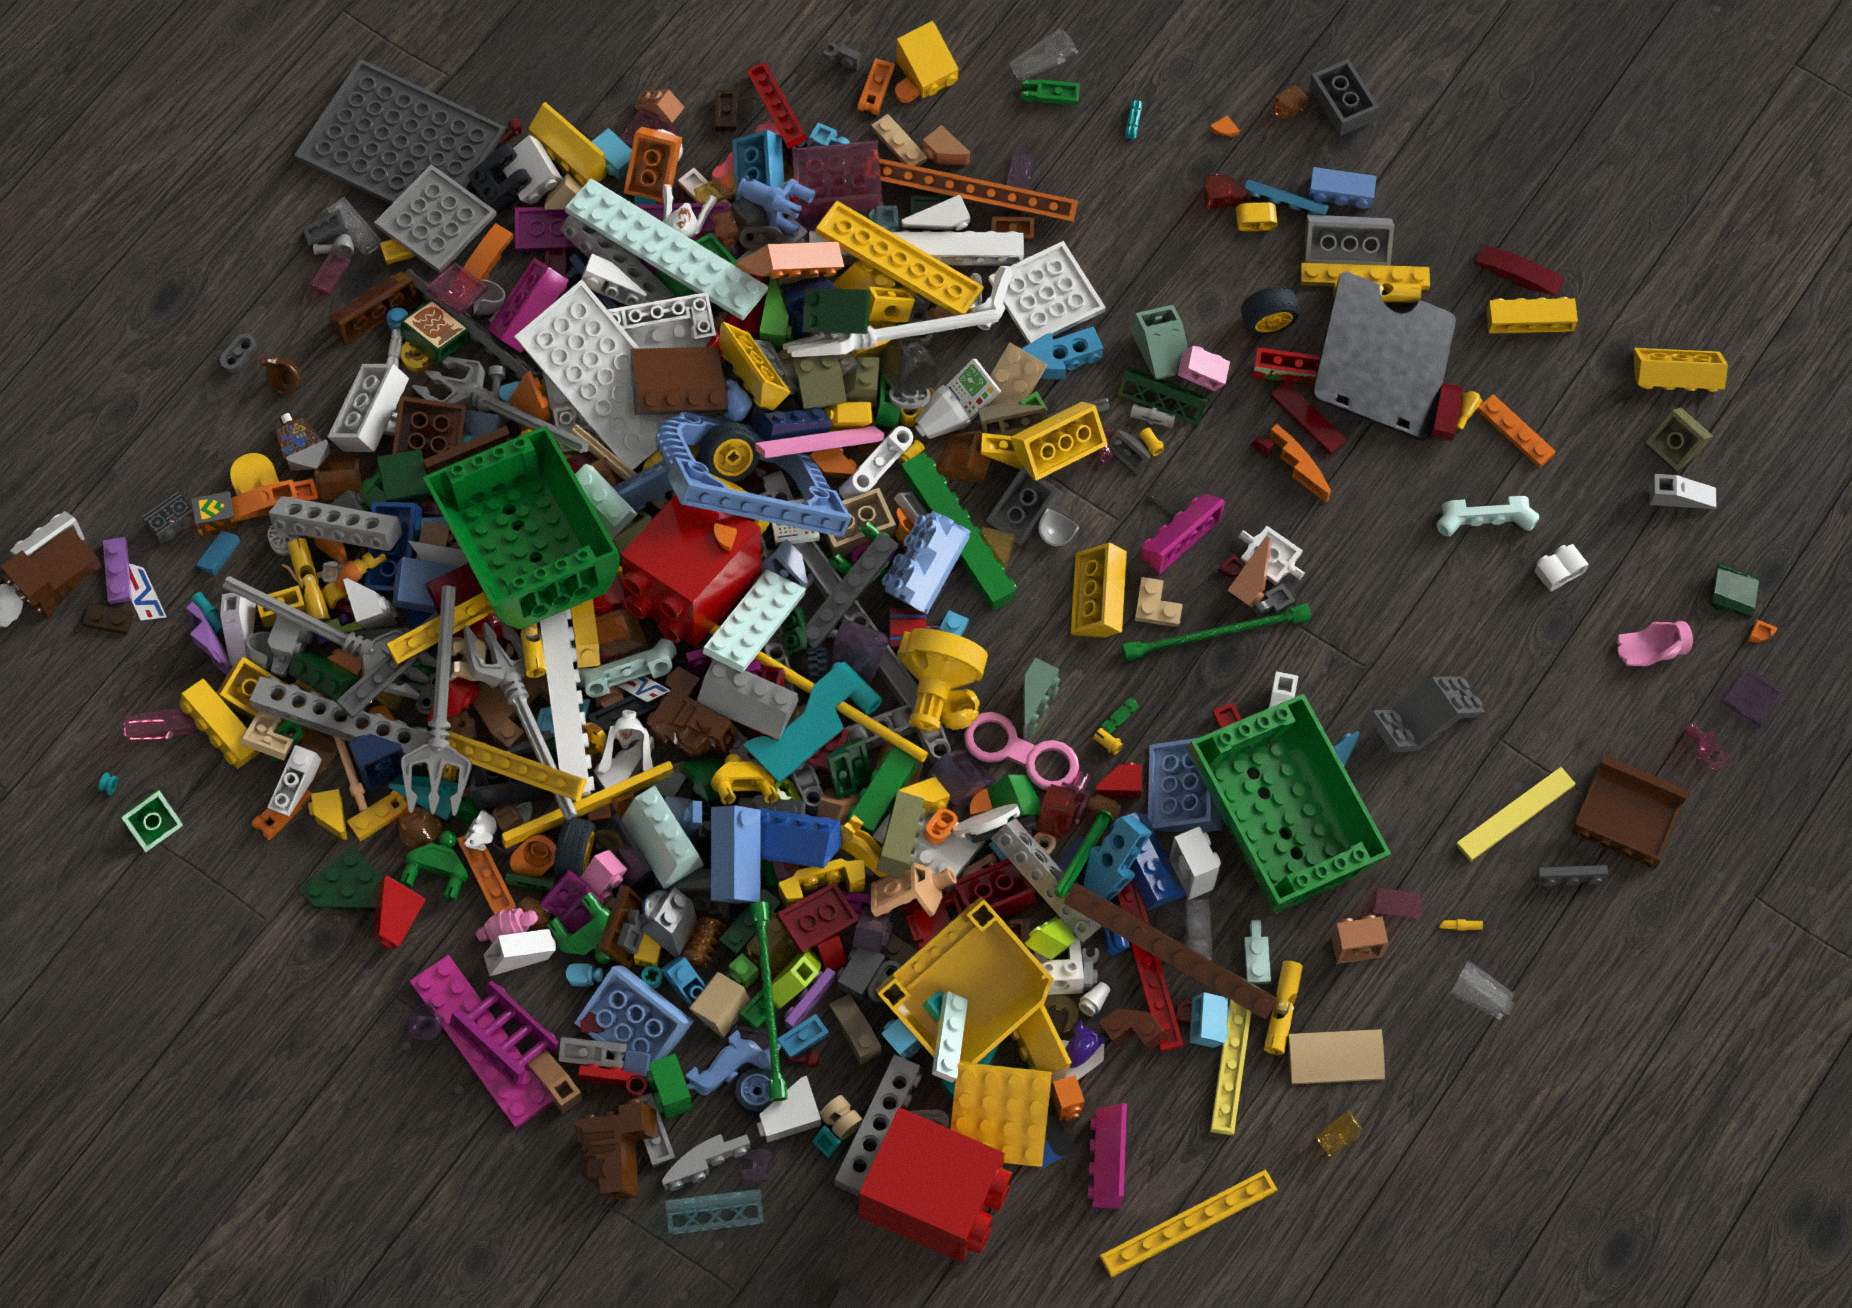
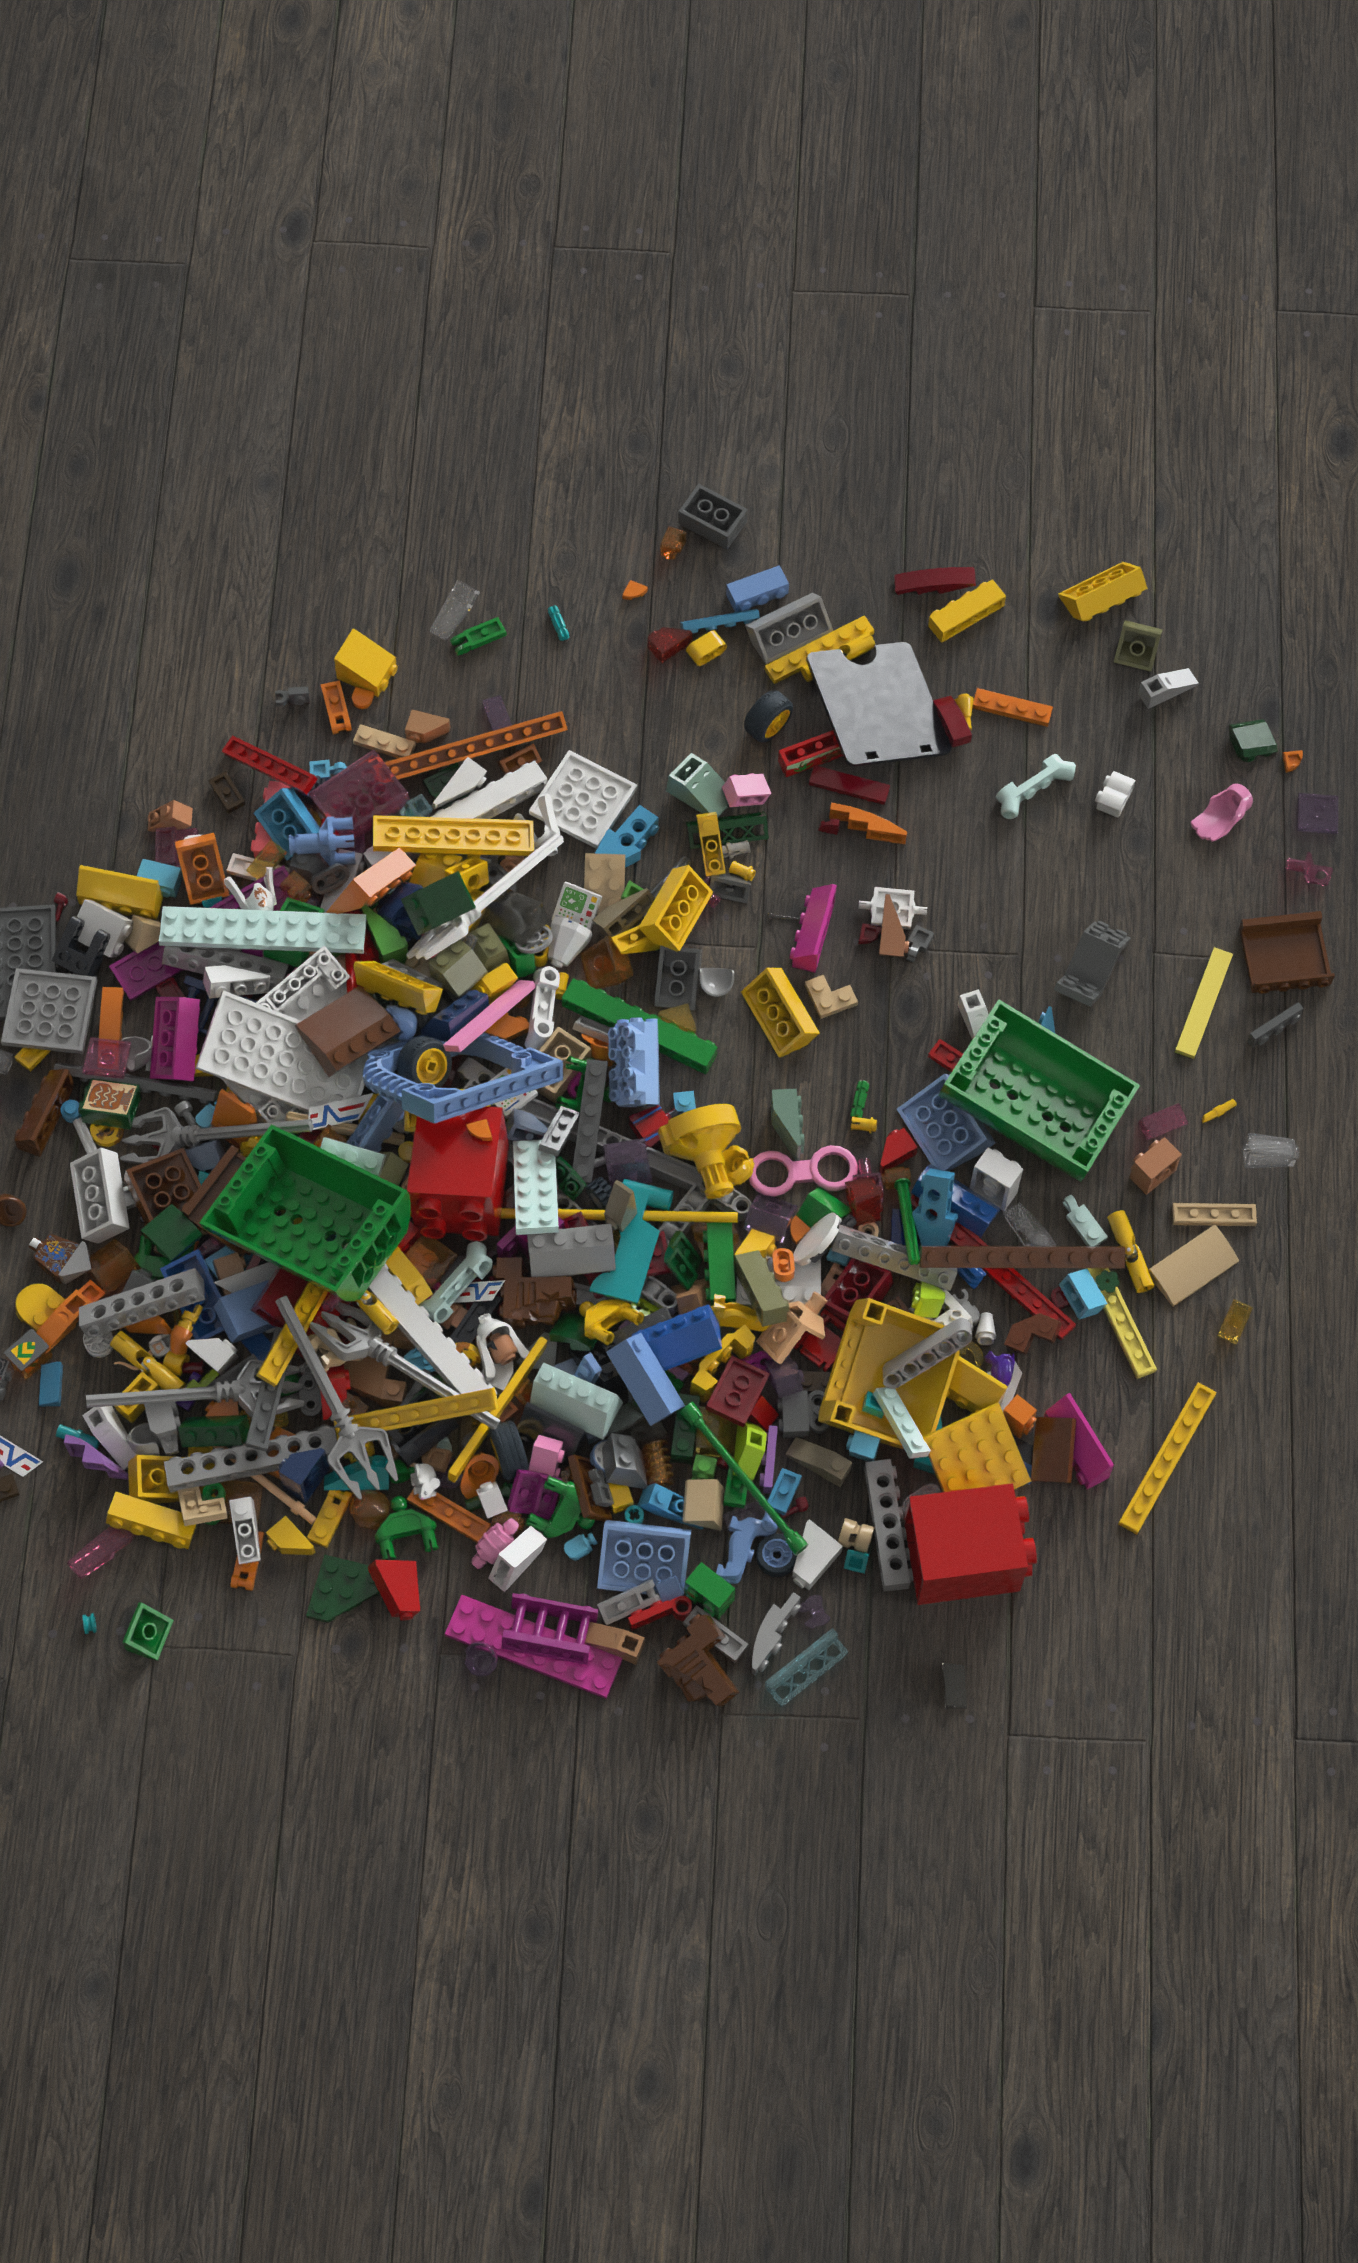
camera: 30 degrees left, 0 degrees up
dark red tile [580,1010,604,1035] -> none
green hose [1122,603,1311,661] -> none
none -> white sticker [308,1093,373,1130]
none -> white brick [476,1482,507,1518]
none -> nougat head [487,1333,518,1366]
none -> plate [538,1106,580,1157]
none -> dark tan slope [604,1180,637,1232]
none -> yellow slope [696,812,726,876]
none -> light grey beam [882,1318,972,1389]
none -> reddish brown tile [1031,1417,1076,1483]
none -> dark green plant [1095,1270,1120,1293]
none -> tan tile [1172,1203,1257,1226]

